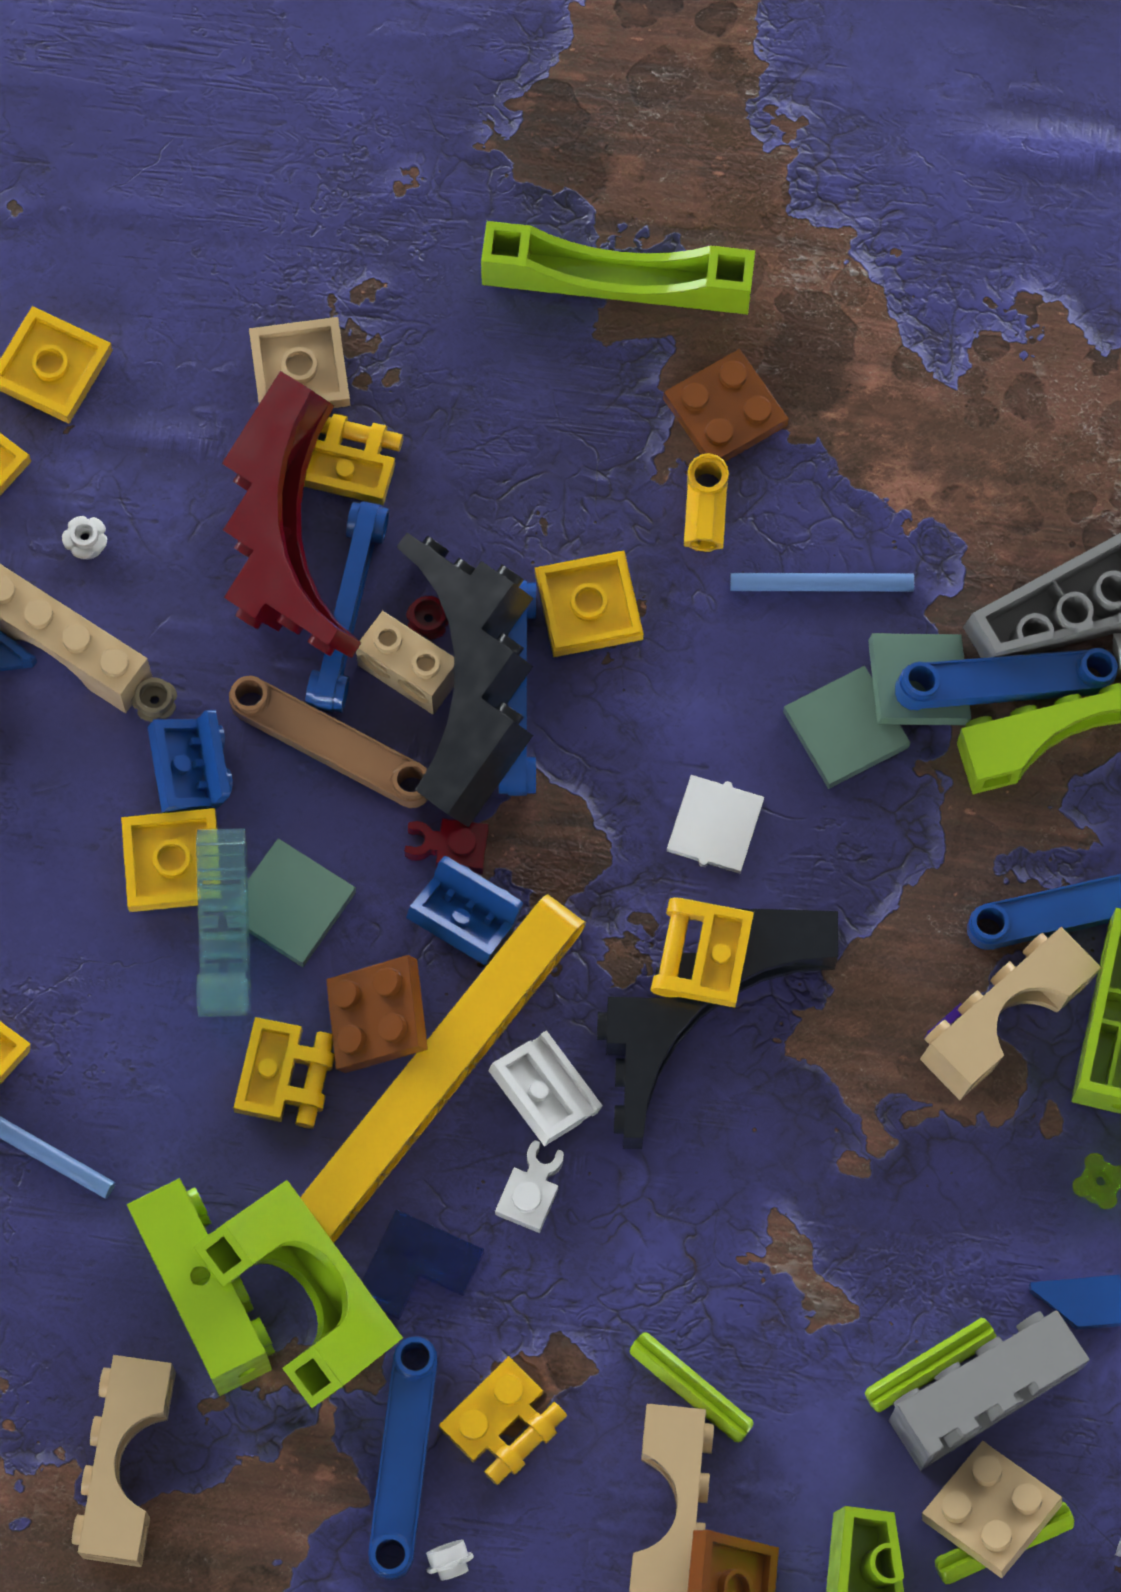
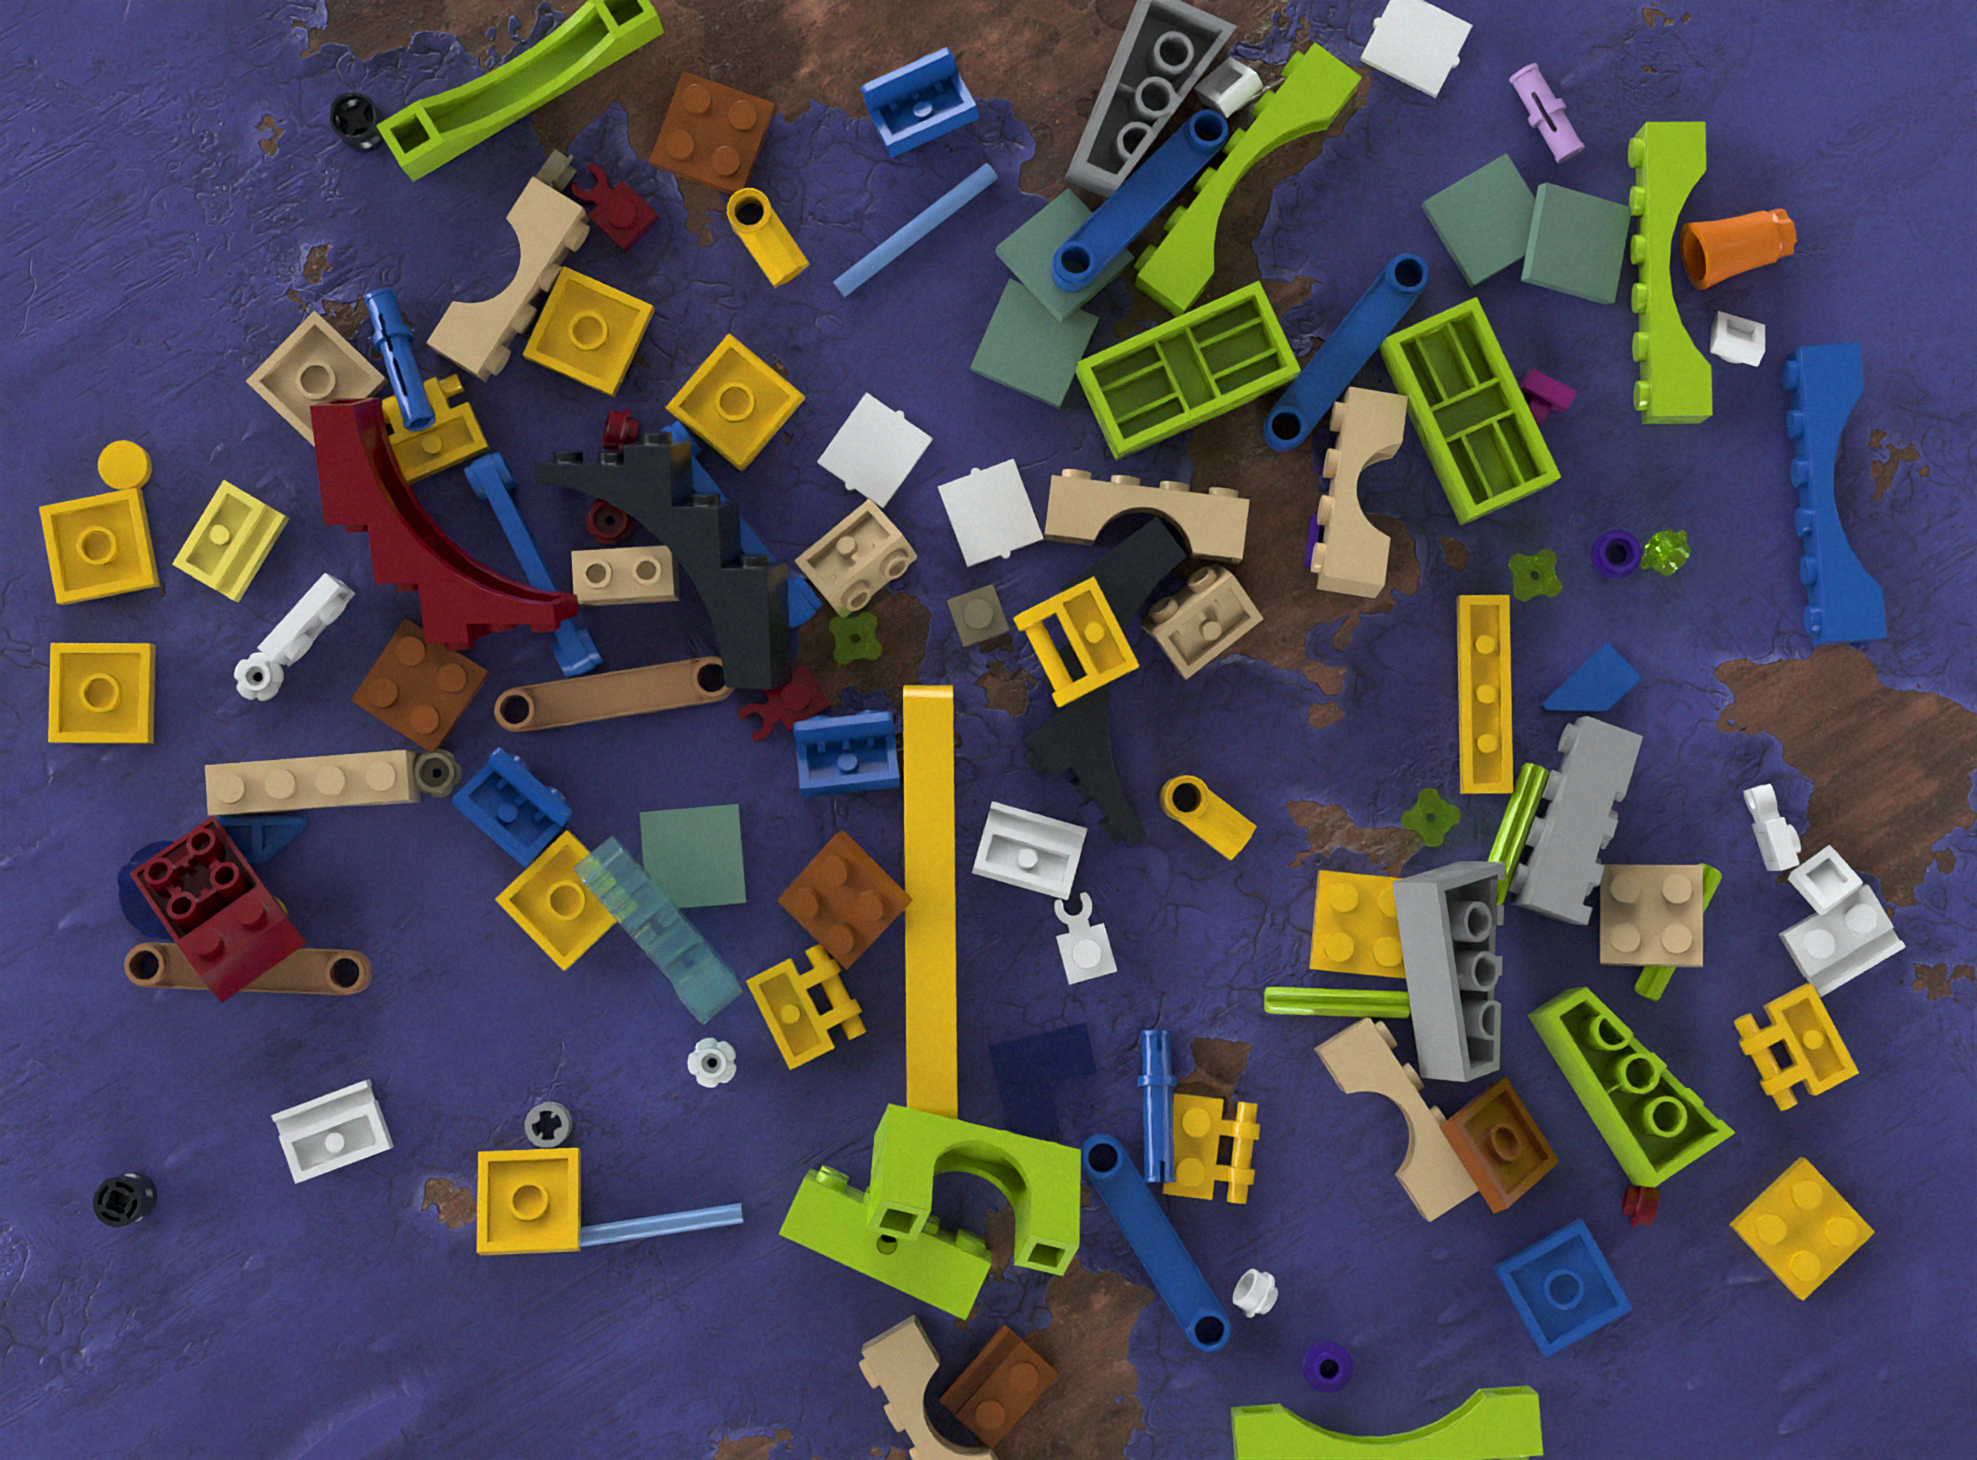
camera: 40 degrees left, 15 degrees up
none -> yellow tile [98,440,152,491]
none -> light yellow plate [172,480,290,603]
none -> white plate [257,573,356,667]
none -> black wheel [328,91,386,153]
none -> dark orange plate [351,618,491,753]
none -> blue pin [364,288,436,432]
none -> tan arch [427,177,590,383]
none -> yellow plate [522,266,655,398]
none -> light grey bush [525,1102,573,1148]
none -> dark tan plate [535,149,577,193]
none -> dark red plate [570,163,659,253]
none -> dark red plate [601,408,638,450]
none -> white plate [687,1038,737,1087]
none -> tan bracket [794,498,917,618]
none -> white piece [817,392,933,509]
none -> clear neon green plate [829,612,882,665]
none -> blue bracket [860,48,980,158]
none -> dark orange plate [938,1322,1059,1450]
none -> dark tan plate [947,584,1010,648]
none -> tan arch [1044,469,1250,564]
none -> lime brick [1076,281,1301,462]
none -> blue pin [1138,1030,1177,1183]
none -> tan bracket [1140,563,1263,680]
none -> yellow piece [1159,775,1257,861]
none -> yellow plate [1309,870,1406,979]
none -> light grey wedge [1392,861,1505,1082]
none -> clear neon green plate [1401,788,1461,847]
none -> yellow plate [1457,595,1513,794]

